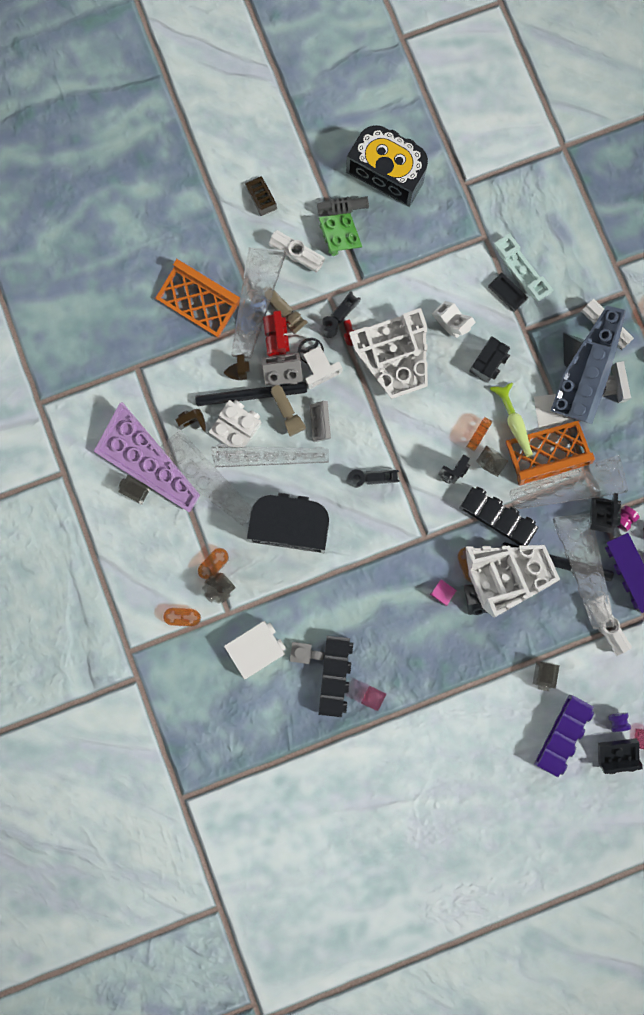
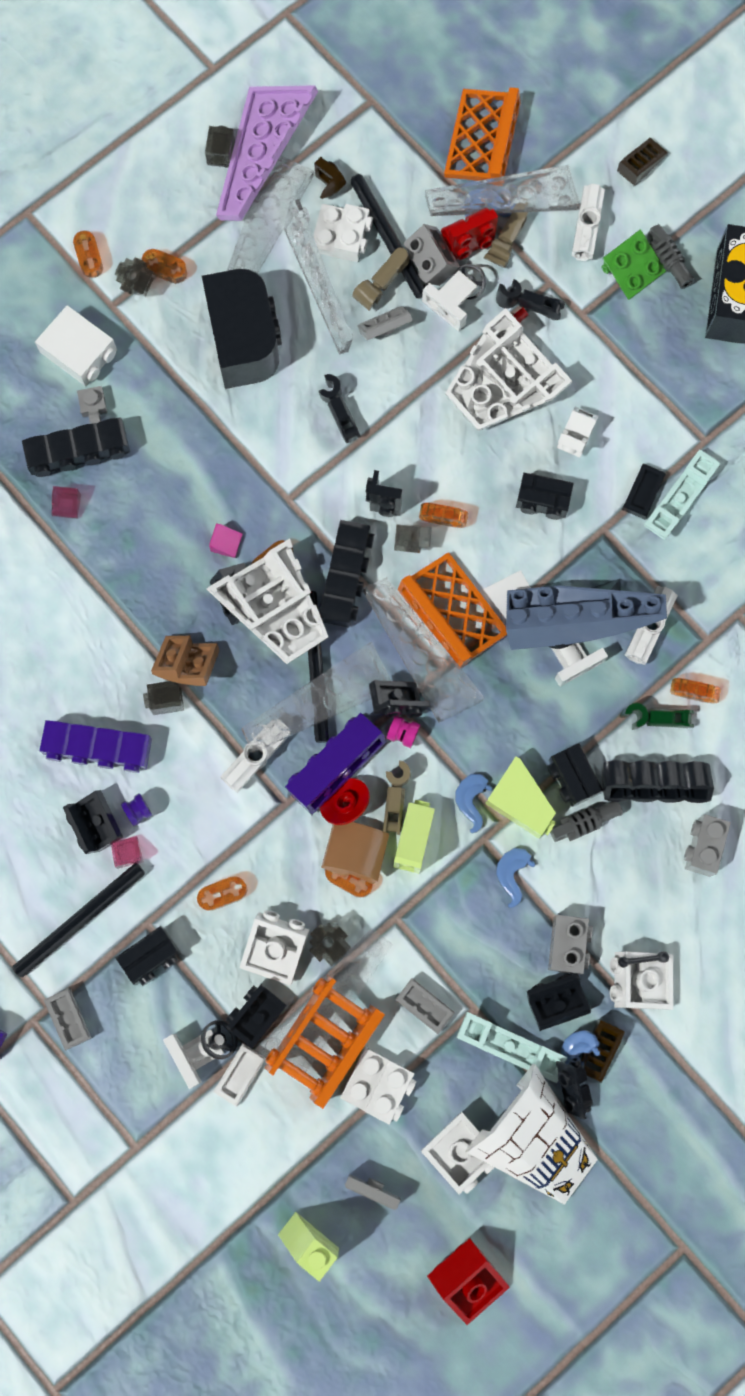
camera: 70 degrees right, 5 degrees down
dark brown plate [224,354,250,380] -> none
yellowish green piece [489,383,533,457] -> none
none -> medium nougat slope [151,636,219,686]

